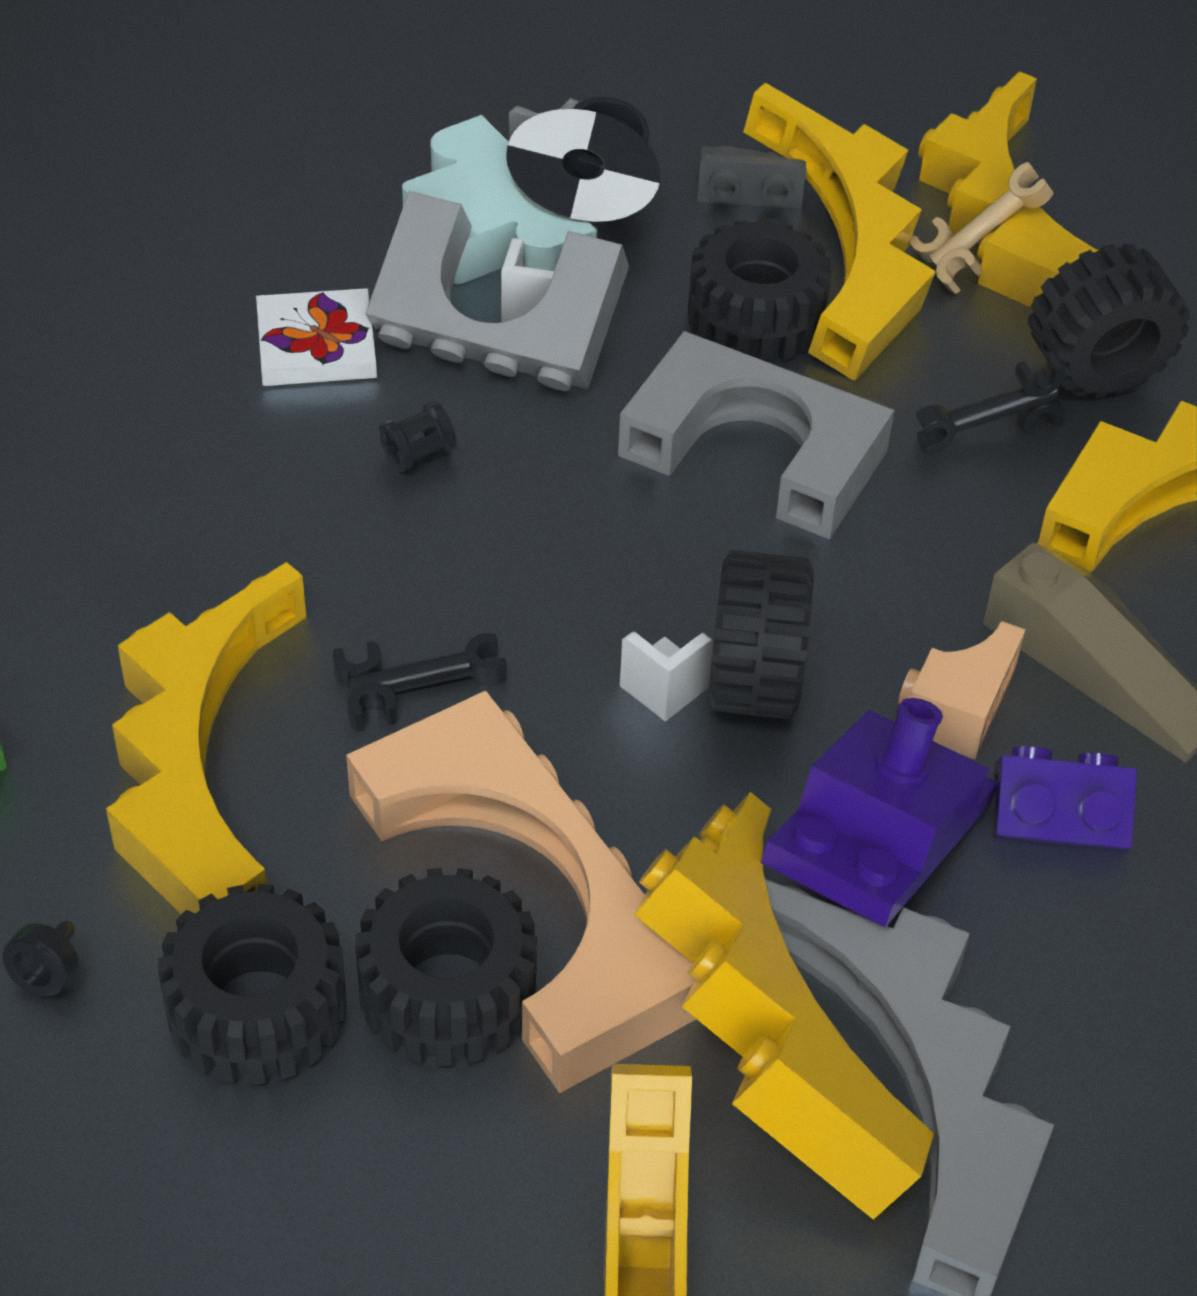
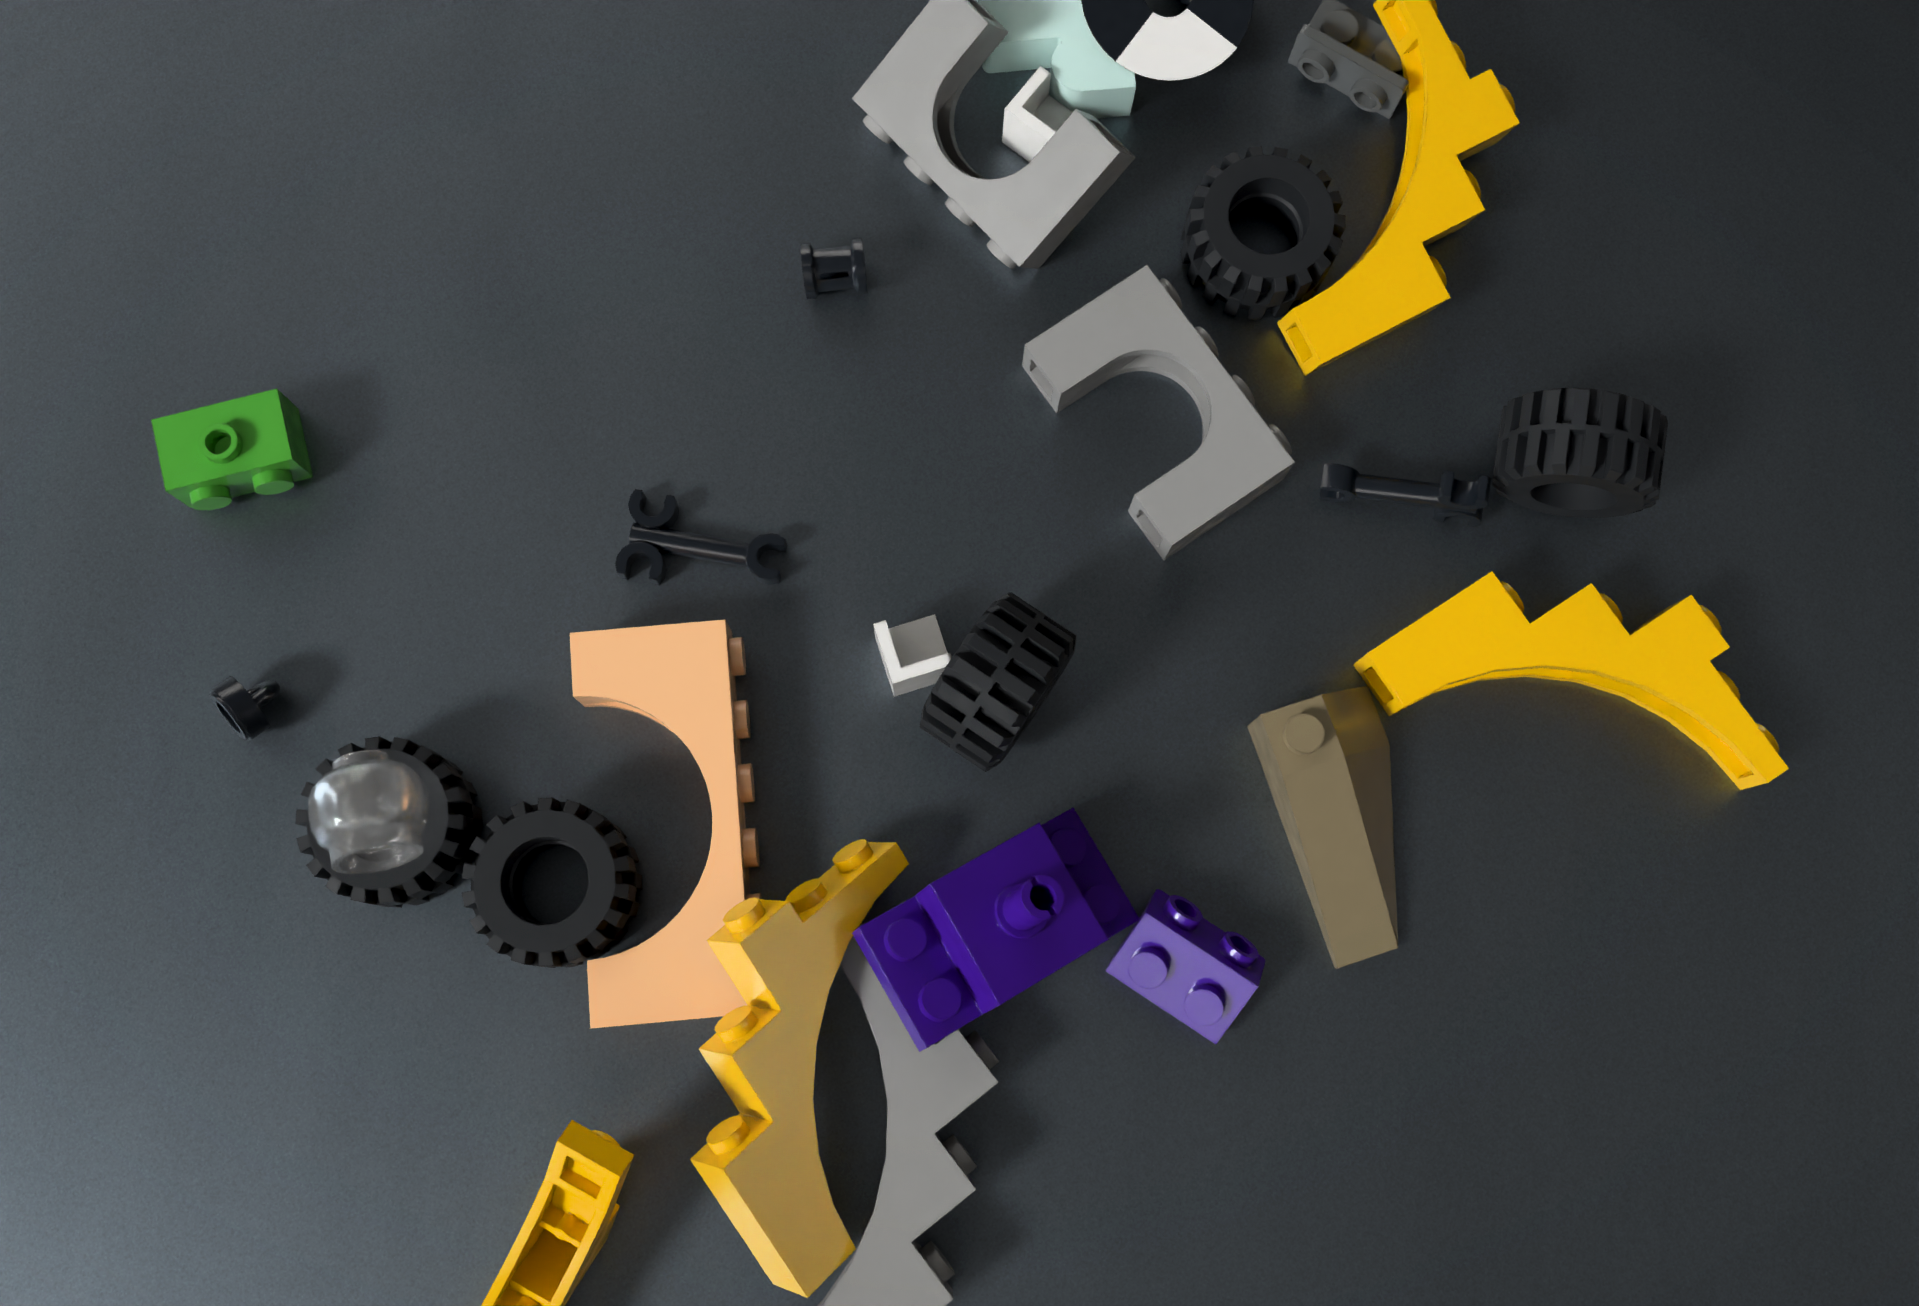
camera: 25 degrees right, 30 degrees up
yellow arch [106,562,307,914] -> none
white tile [256,288,377,386] -> none
light nougat arch [898,621,1026,759] -> none
tan bar [910,162,1054,295] -> none
yellow arch [918,71,1099,308] -> none
none -> clear piece [308,750,429,874]

